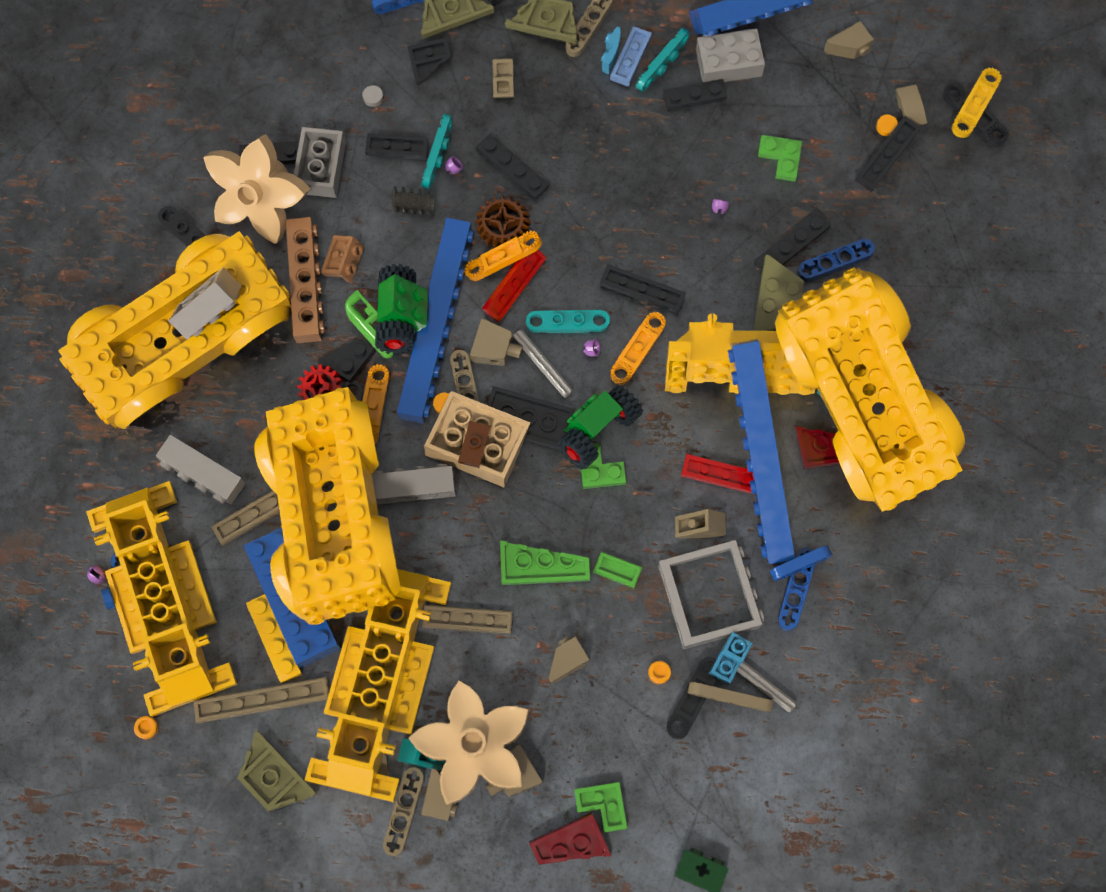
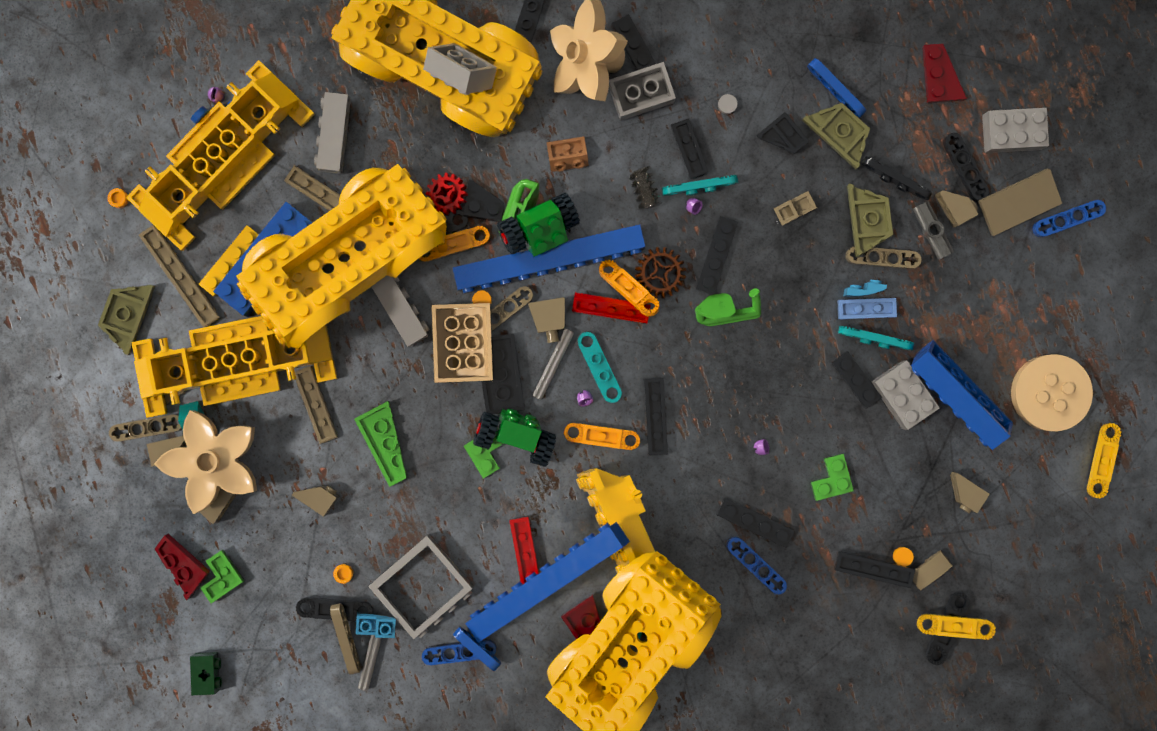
camera: 60 degrees right, 15 degrees up
medium nougat brick [286,217,325,343] -> none
reddish brown plate [458,421,491,468] -> none
bright green tile [593,552,642,588] -> none
dark tan slope [675,509,726,539] -> none
olive wing [753,255,804,331] -> none
none -> bright green piece [695,288,761,326]

